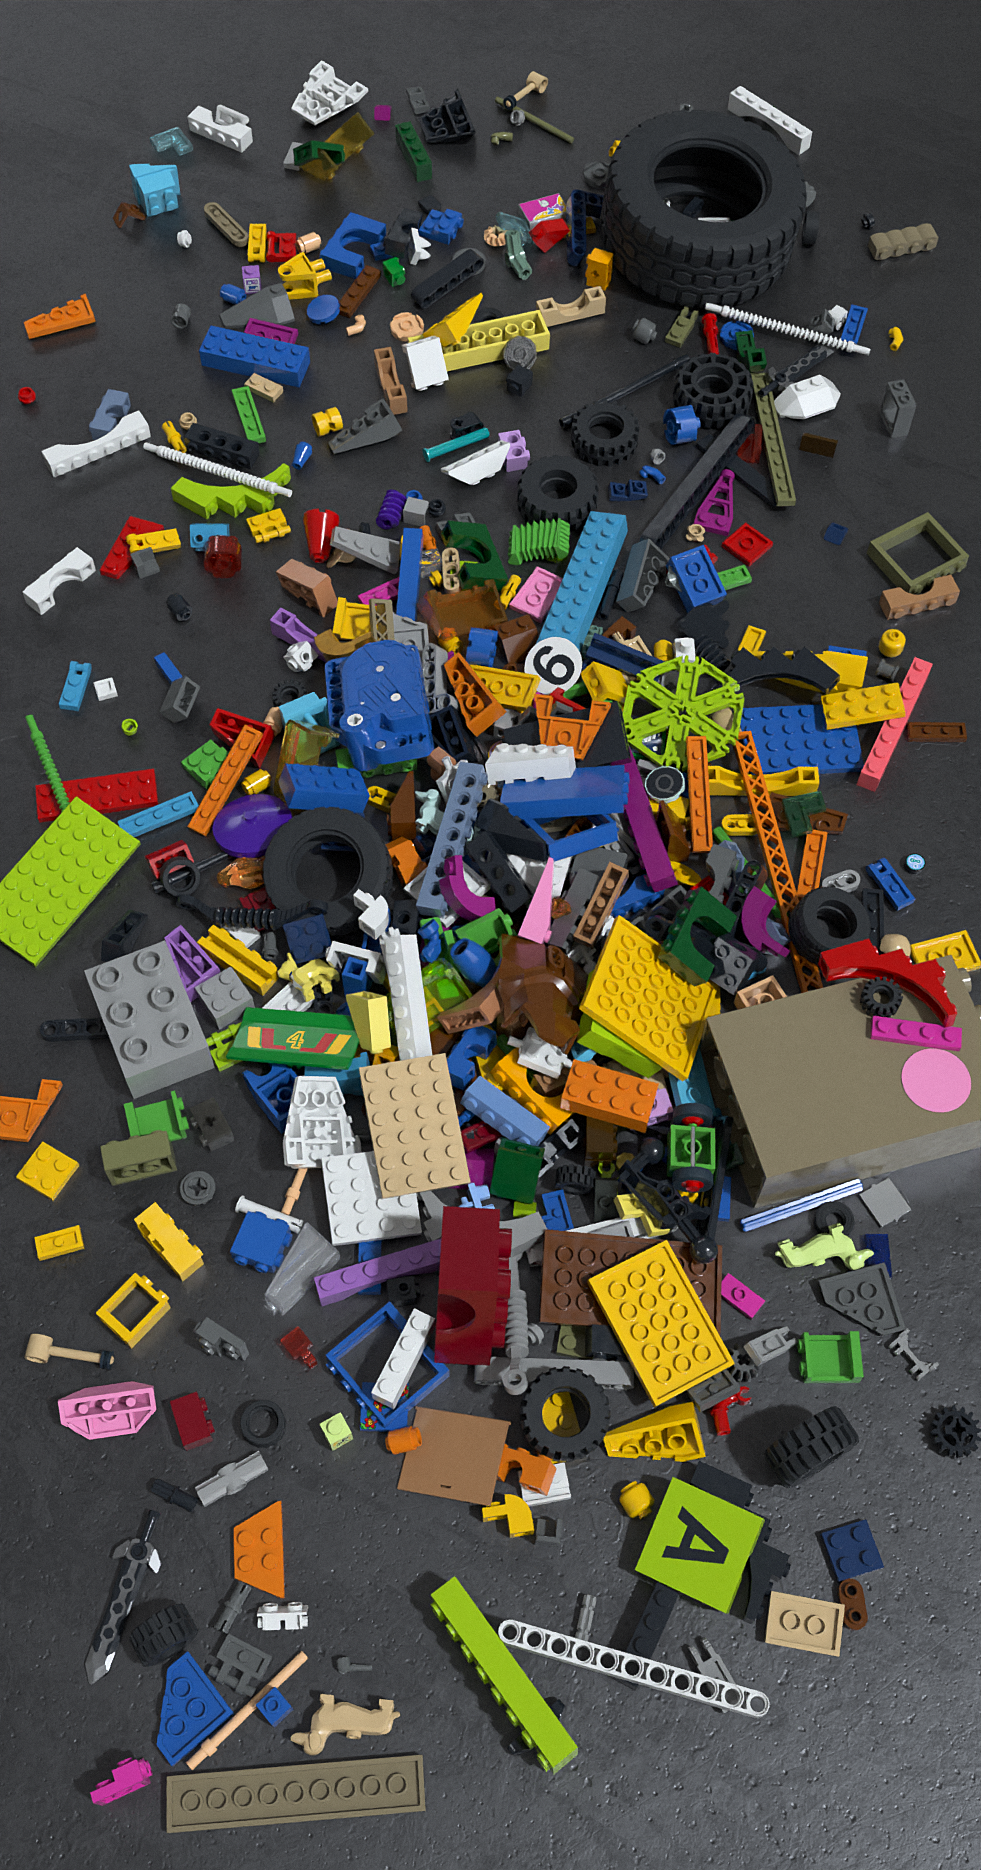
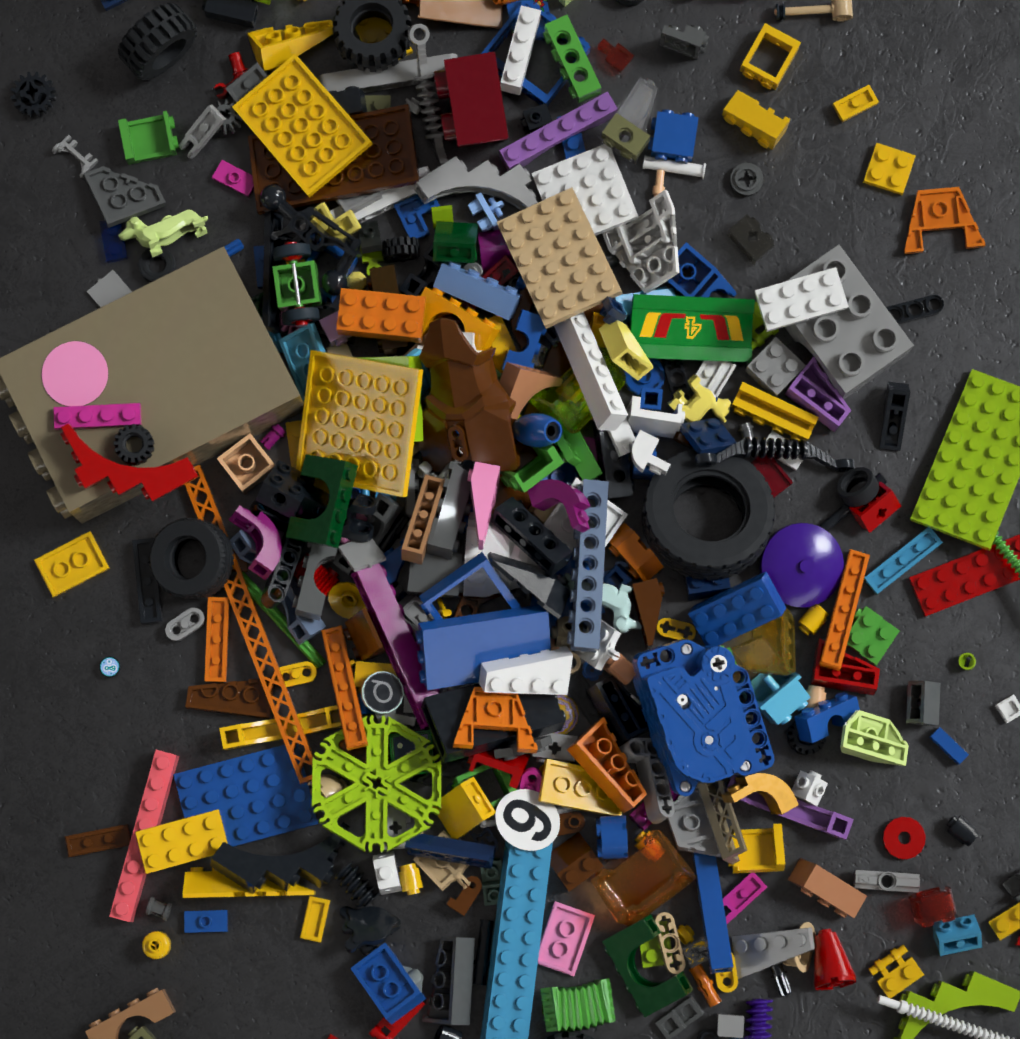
camera: 170 degrees right, 20 degrees up
olive brick [100,1130,177,1186] -> none
bright green panel [124,1091,189,1142] -> none
clear orange animal [217,857,265,889] -> none
blue arm [418,919,441,963] -> none
yellow pin [496,575,521,610] -> none
clear orange tile [551,897,571,919] -> none
bright green plate [717,565,752,590] -> none
clear green plate [782,791,826,837] -> none
blue plate [865,858,915,911] -> none
tan hair [880,934,911,957] -> none
none -> light grey piece [338,539,386,572]
none -> bright green brick [542,15,602,104]
none -> dark blue tile [600,296,627,325]
none -> olive brick [601,113,650,161]
none -> white plate [754,267,849,332]
none -> blue arch [794,692,860,743]
none -> yellowish green wedge [840,710,909,766]
none -> light grey piece [853,870,920,893]
none -> red tile [882,817,926,859]

